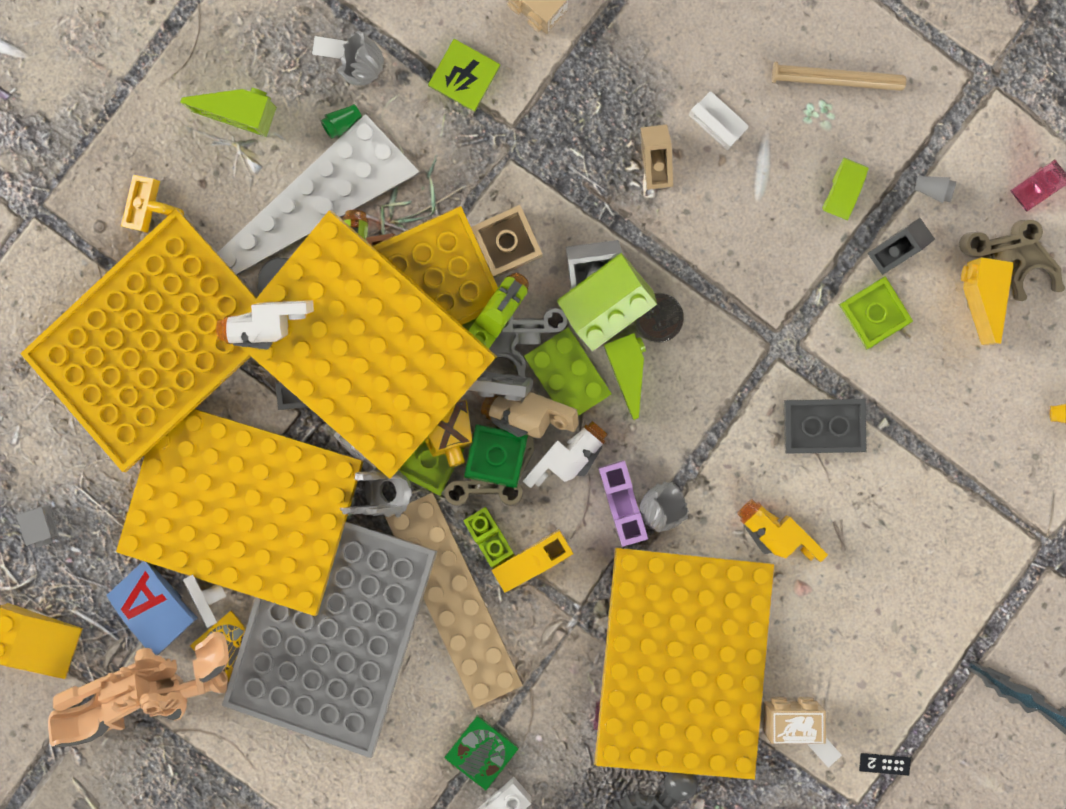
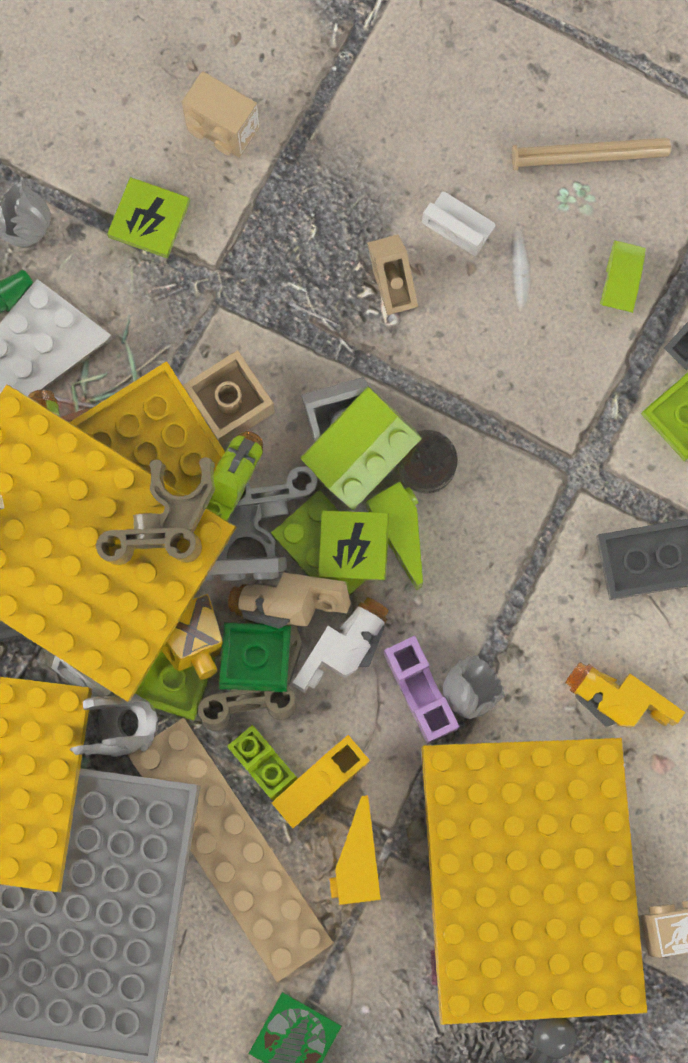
camera: 10 degrees left, 10 degrees down
none -> dark tan piece [96,457,215,565]
none -> lime tile [318,510,389,580]
none -> yellow slope [329,795,381,905]

